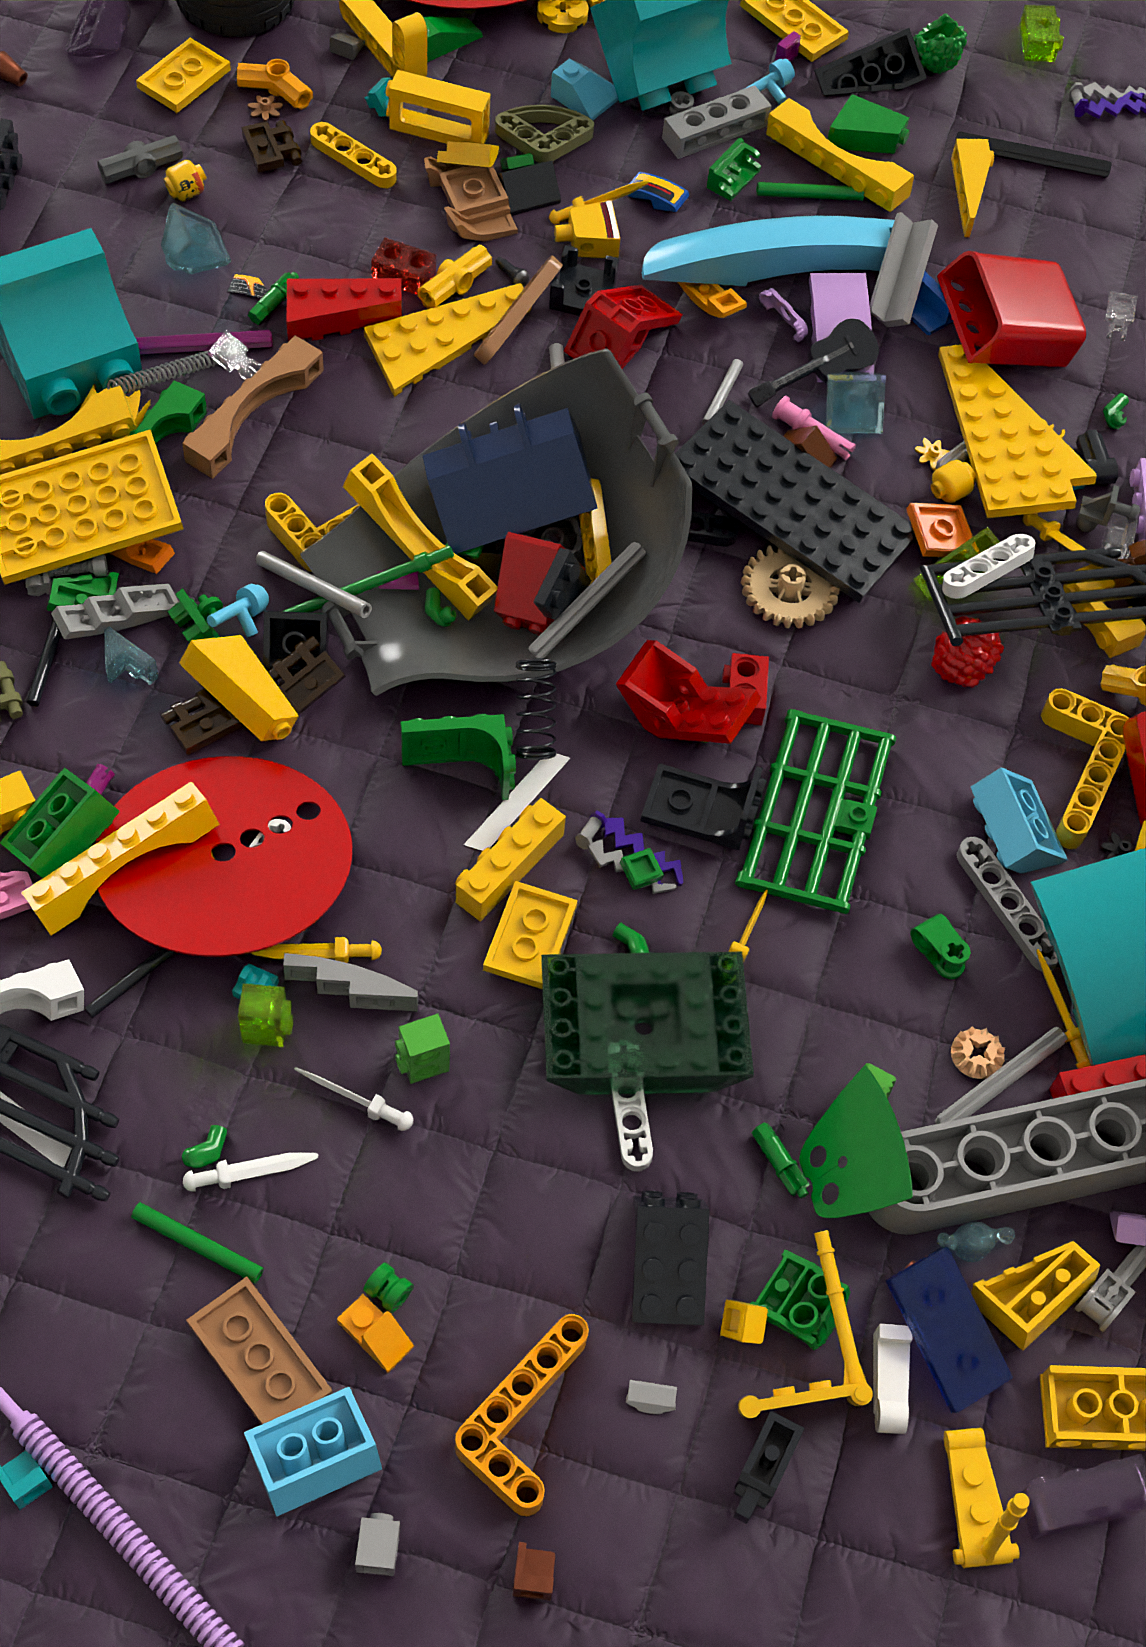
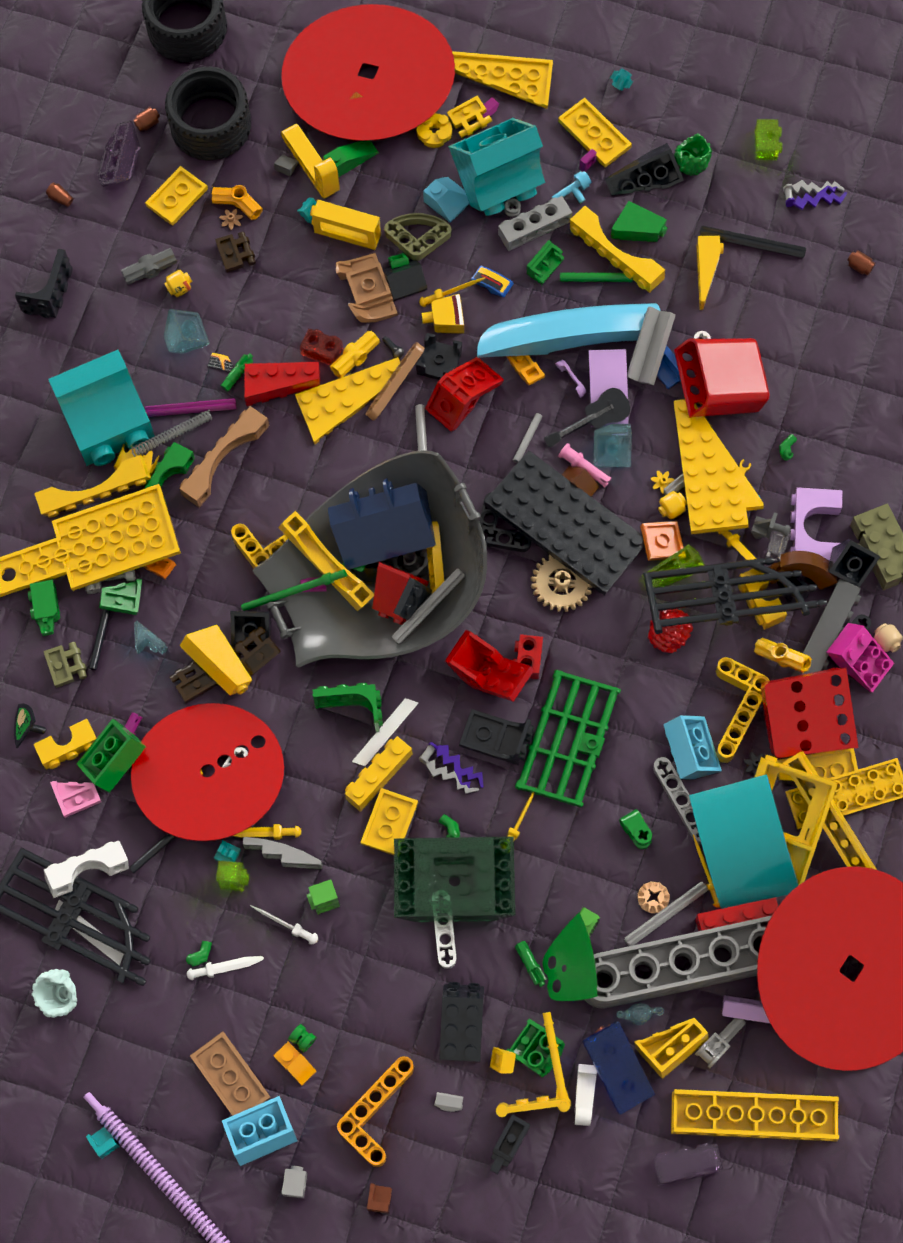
camera: 10 degrees right, 10 degrees up
yellow arch [21,782,220,936] -> none
light grey slope [51,584,178,639] -> none
green piece [131,1202,264,1284] -> none
green hips [168,588,223,643] -> none
clear plate [207,330,261,380] -> none
medium azure piece [207,584,269,638] -> none
light grey piece [256,551,372,618] -> none
yellow beam [310,122,397,188] -> none
green arm [425,588,457,627] -> none
yellow slope [437,141,499,167] -> none
black piece [516,659,557,760] -> none
green tile [620,848,664,890] -> none
white beam [942,534,1035,599] -> none
yellow piece [944,1428,1030,1568] -> none
black piece [1076,430,1118,486] -> none
clear plate [1104,291,1138,341] -> none

